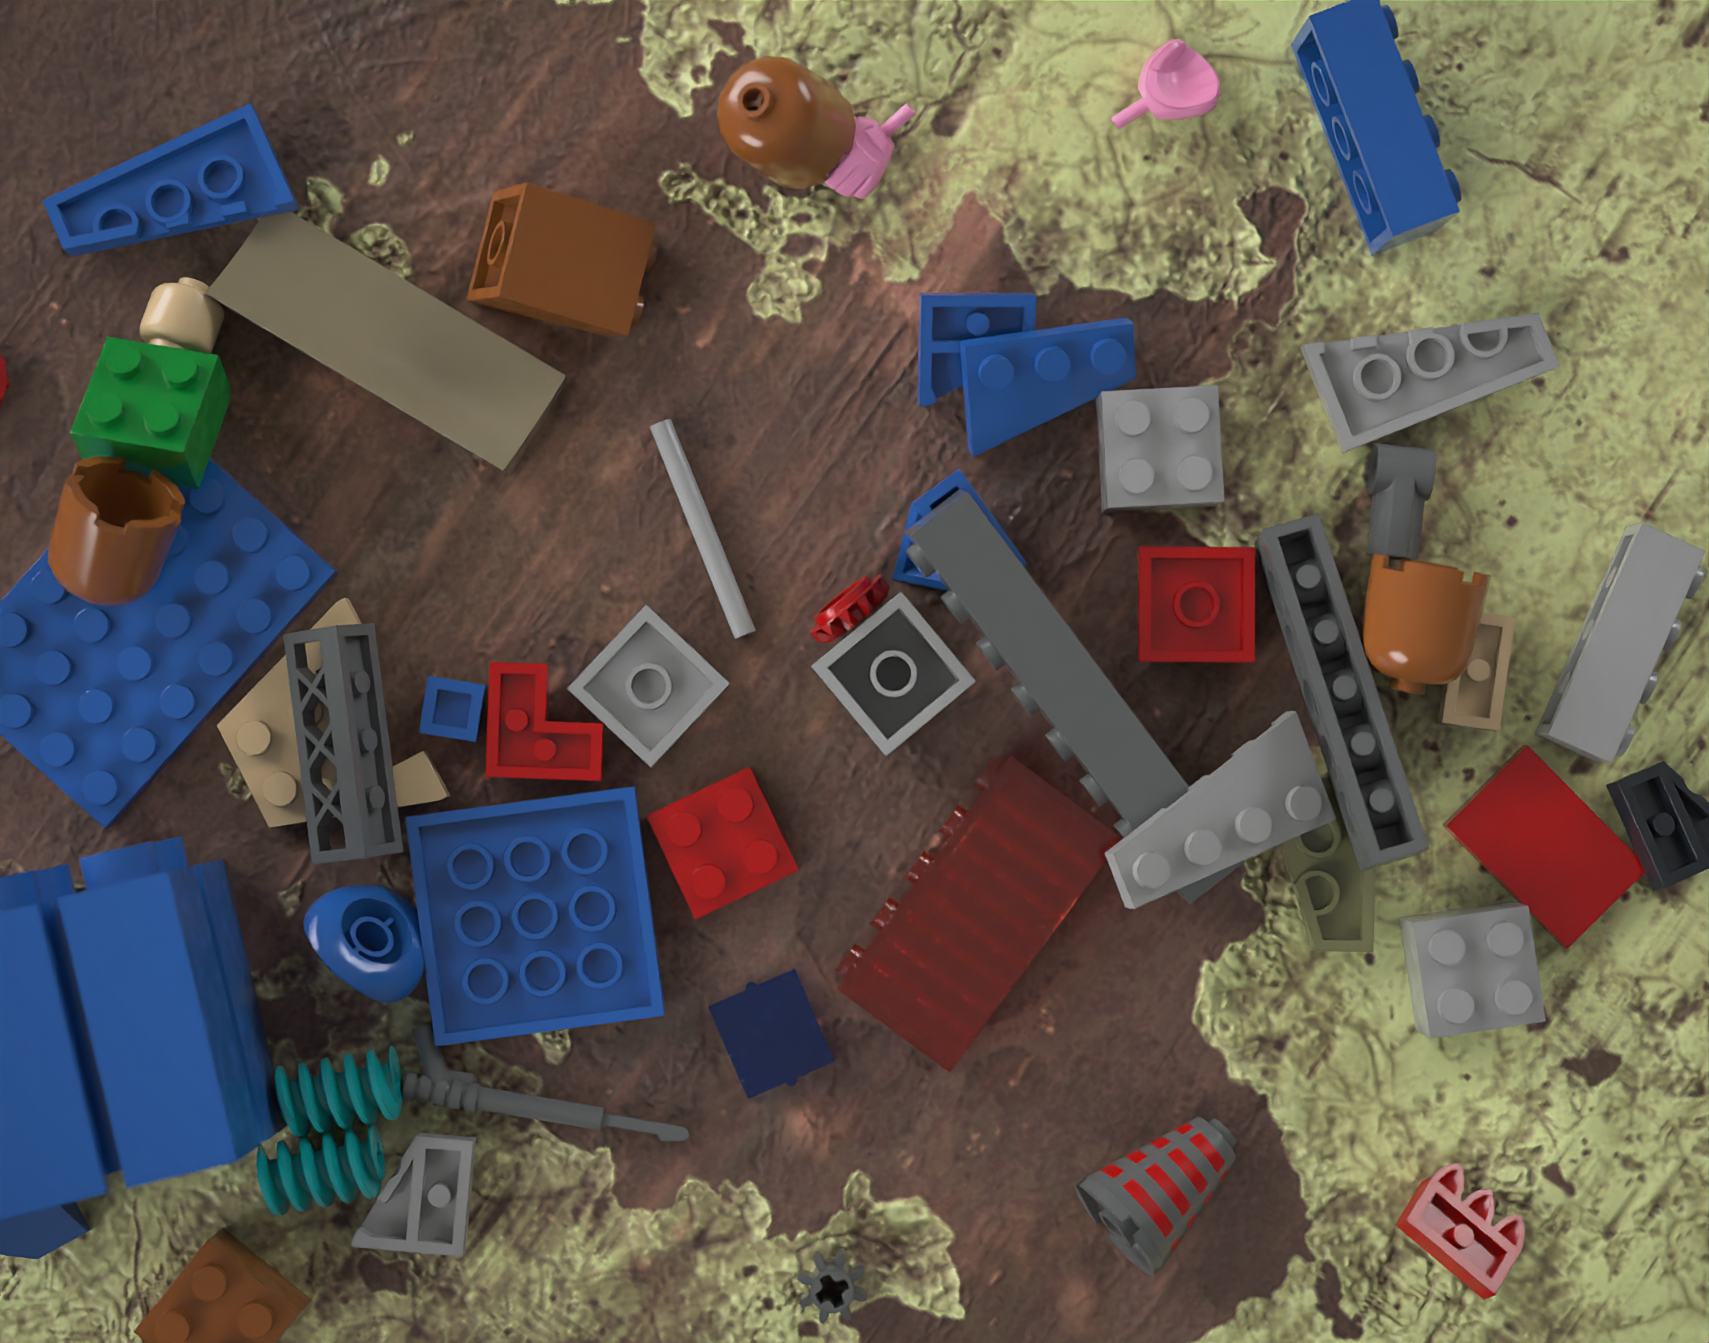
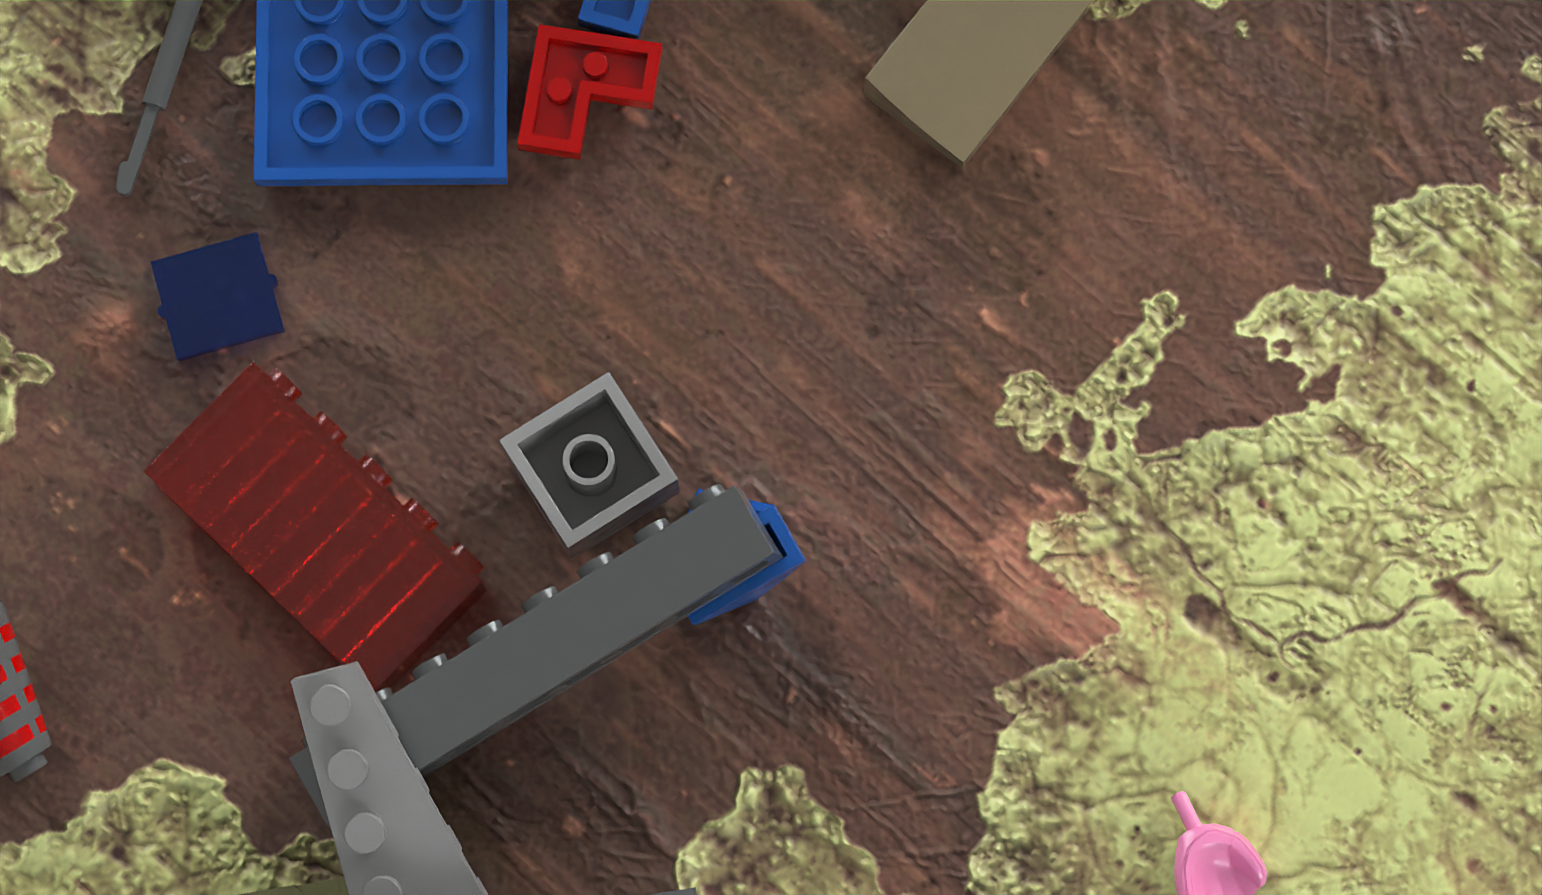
camera: 95 degrees right, 10 degrees down
dark orange slope [466,182,657,337] -> none
light grey plate [567,605,731,767] -> none
red plate [646,766,799,920] -> none
light grey bar [650,419,756,639] -> none
dark orange cylinder [717,56,856,189] -> none
red gear [809,574,890,644] -> none
bright pink piece [824,103,916,199] -> none
blue wing [917,293,1036,406] -> none
blue wing [960,317,1136,457] -> none
light grey brick [1096,385,1224,513] -> none
red plate [1137,546,1255,663] -> none

